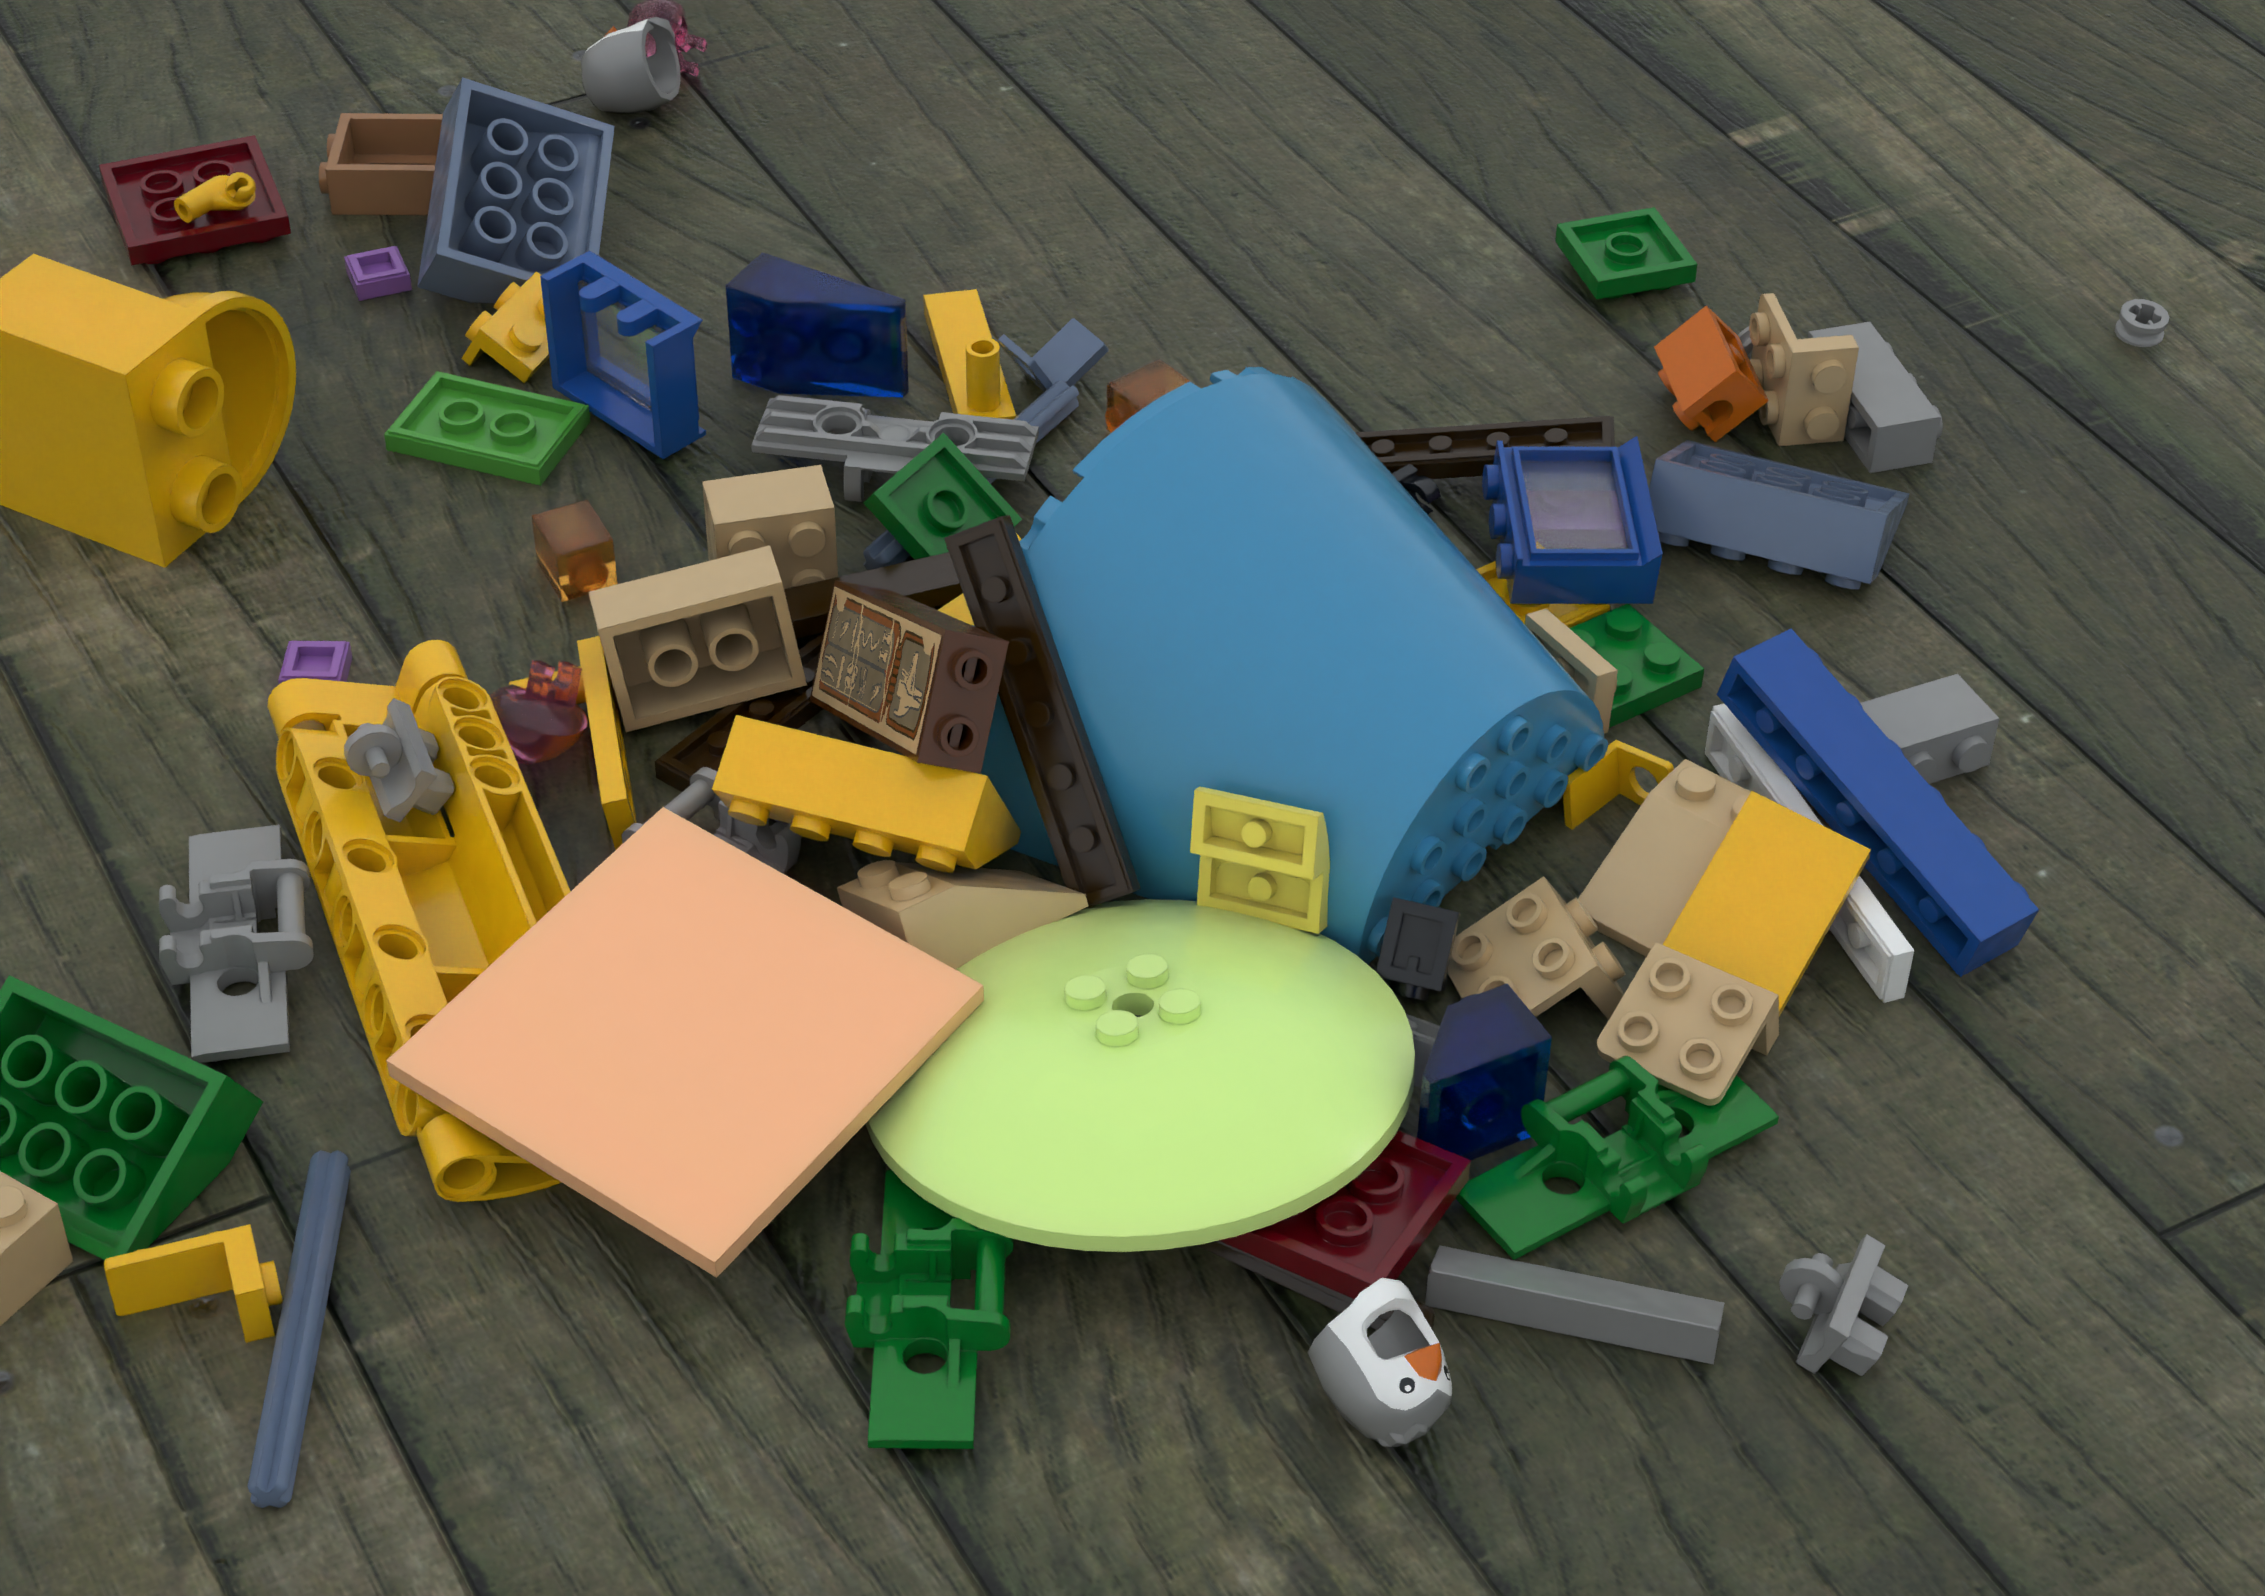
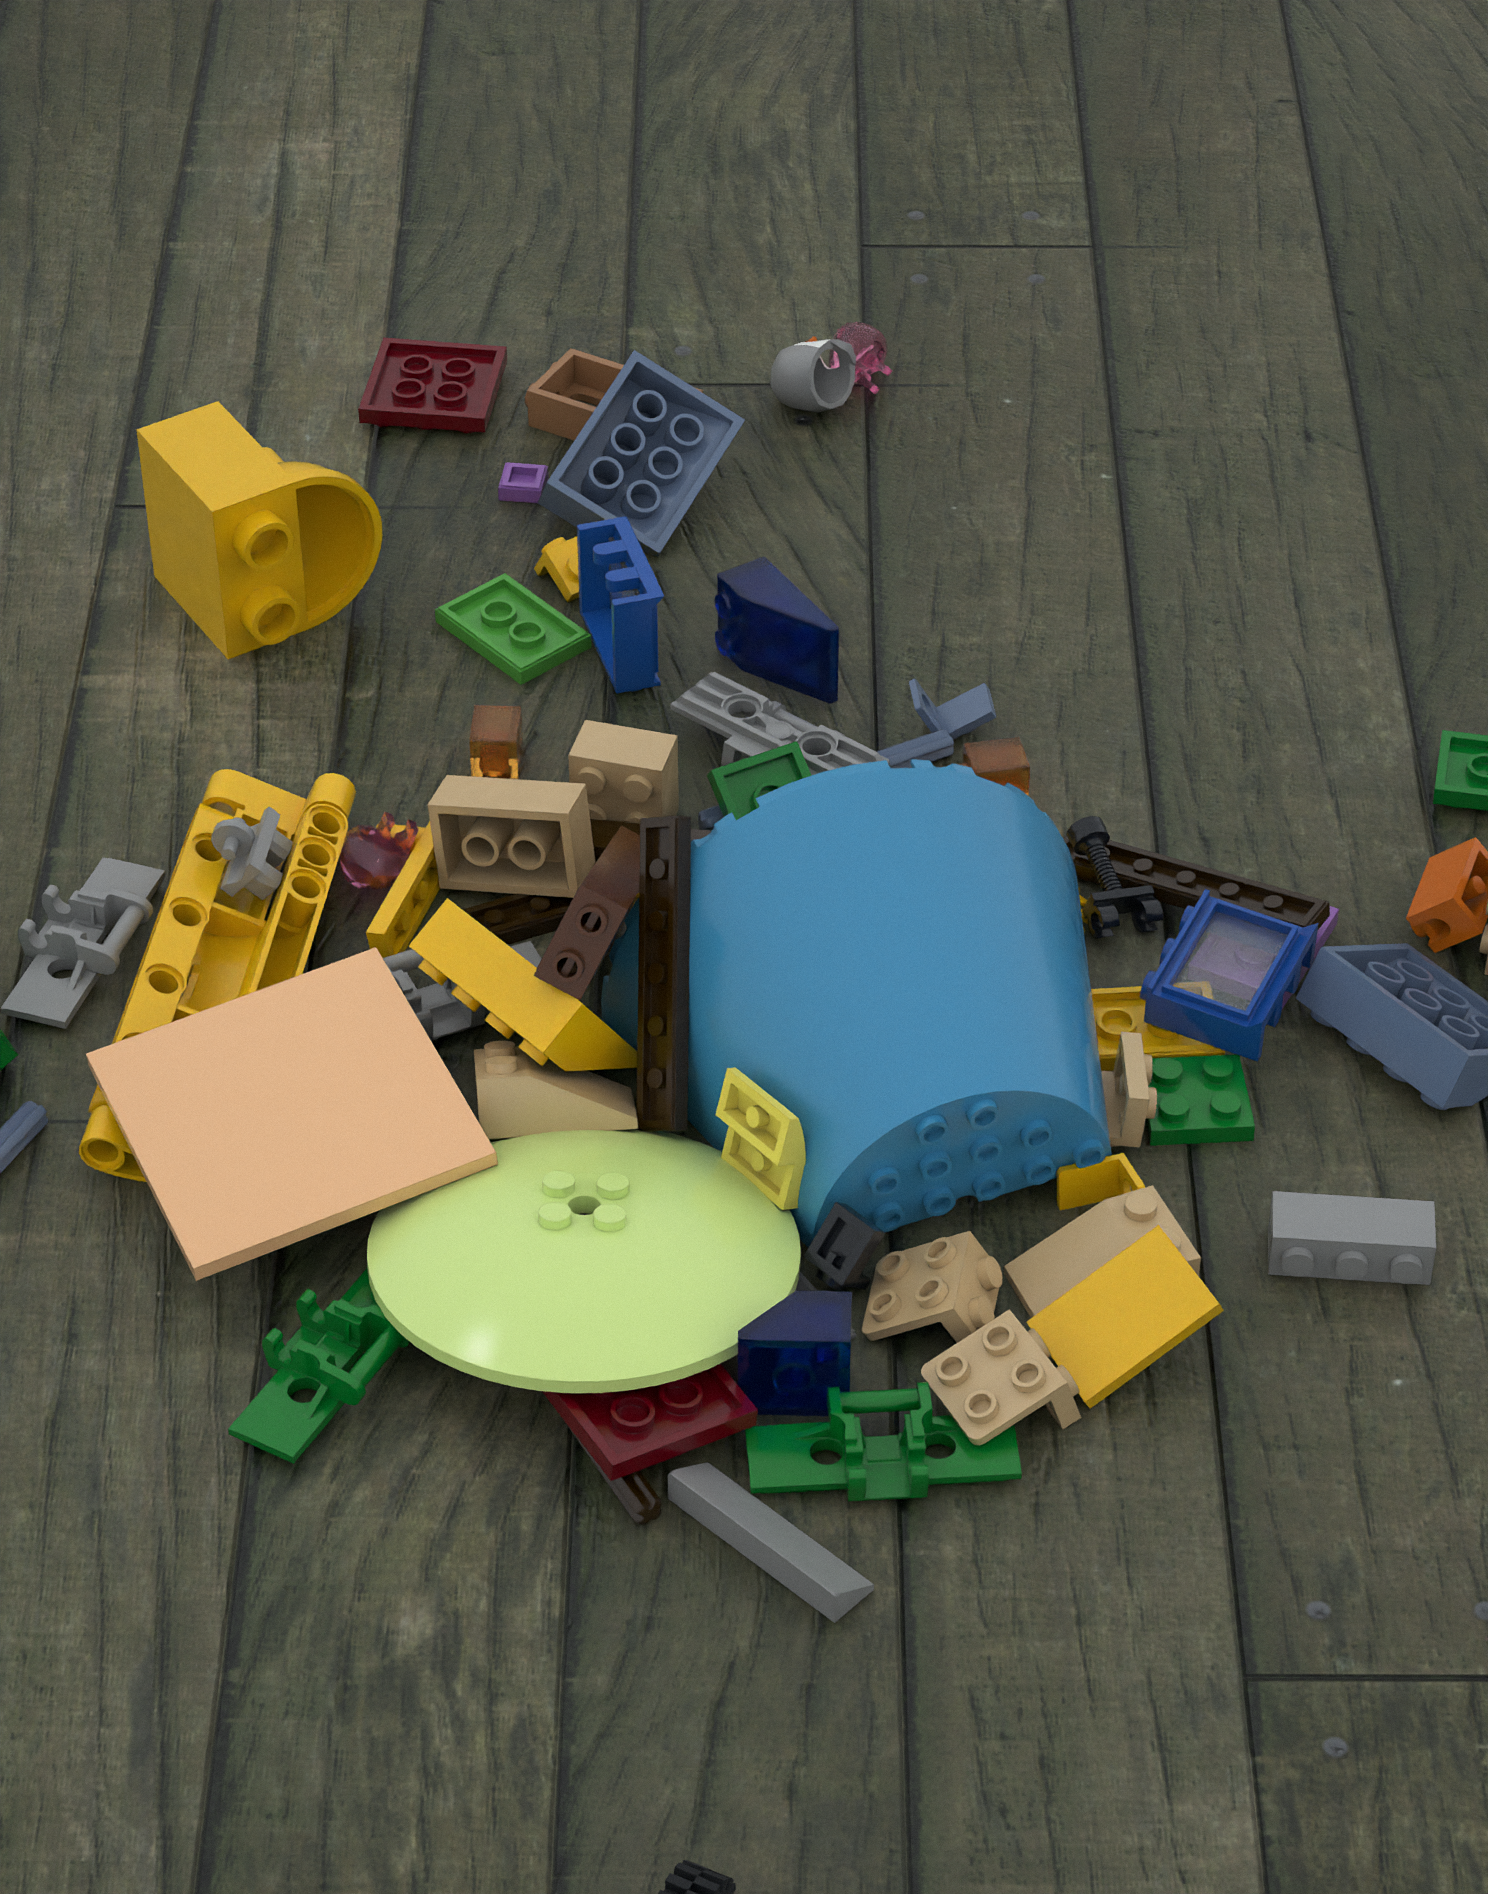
camera: 30 degrees right, 0 degrees up
yellow arm [174,172,256,223] -> none
medium lavender tile [278,641,352,684] -> none
yellow piece [923,289,1016,420] -> none
piece [1308,1278,1452,1447] -> none
white tile [1705,704,1915,1003] -> none
blue brick [1717,628,2039,977] -> none
light grey hips [1779,1234,1908,1376] -> none

